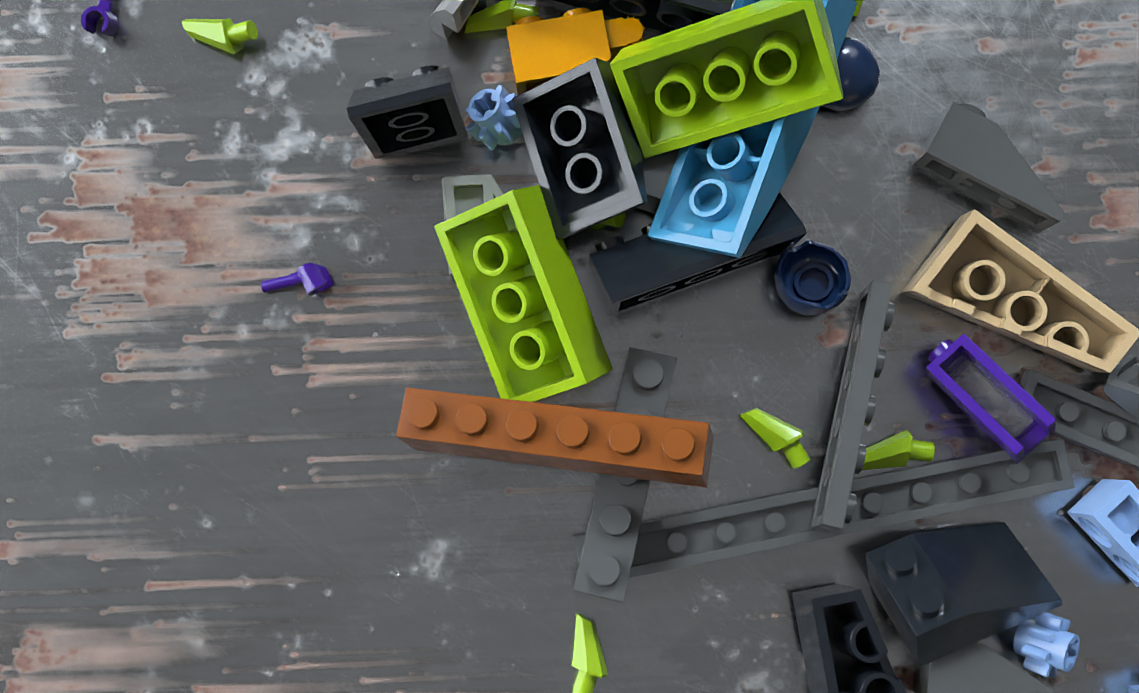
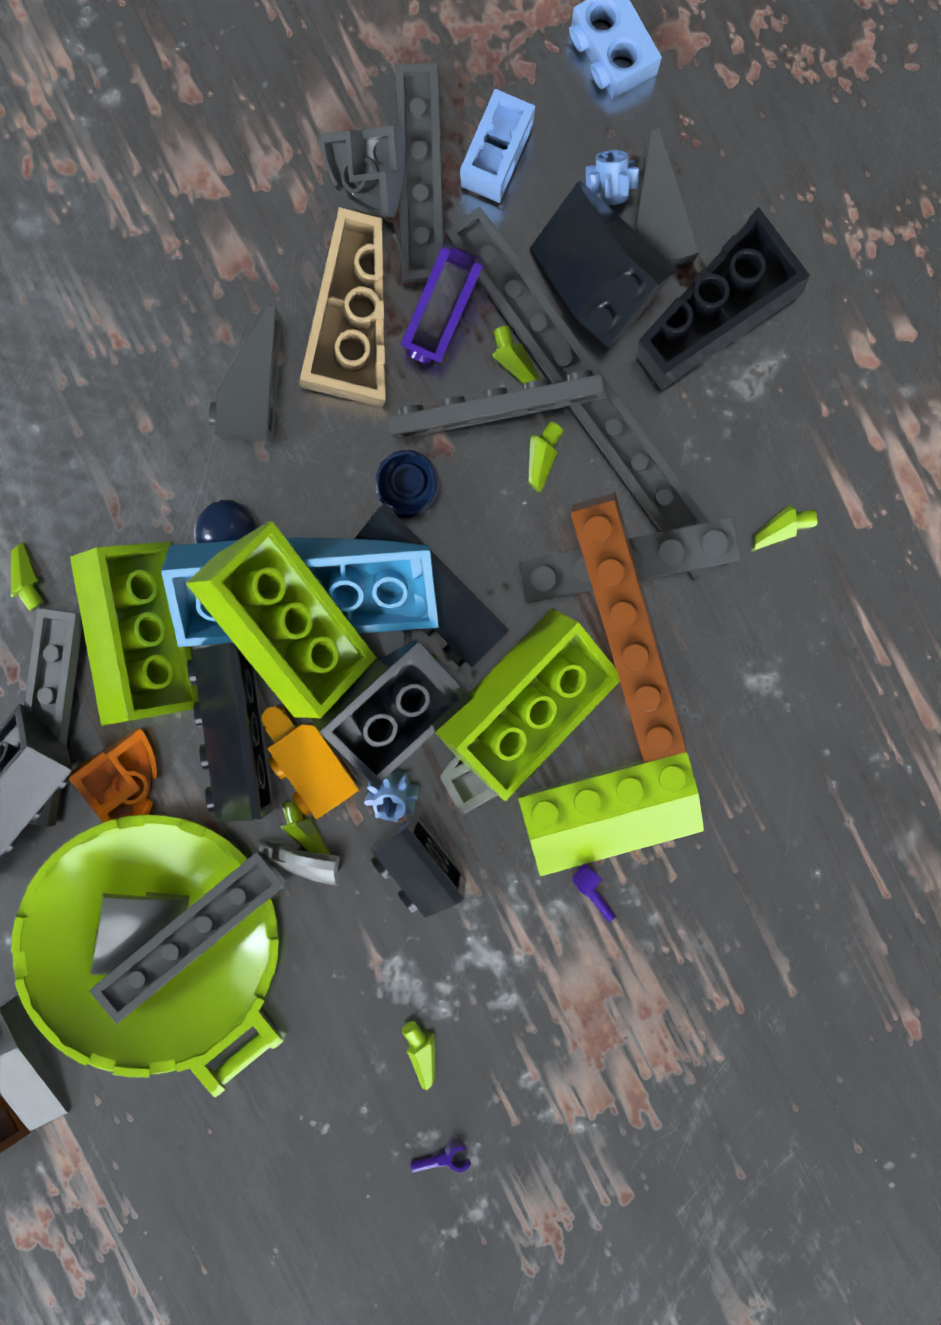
camera: 120 degrees left, 5 degrees up
none -> lime slope [517,752,704,876]

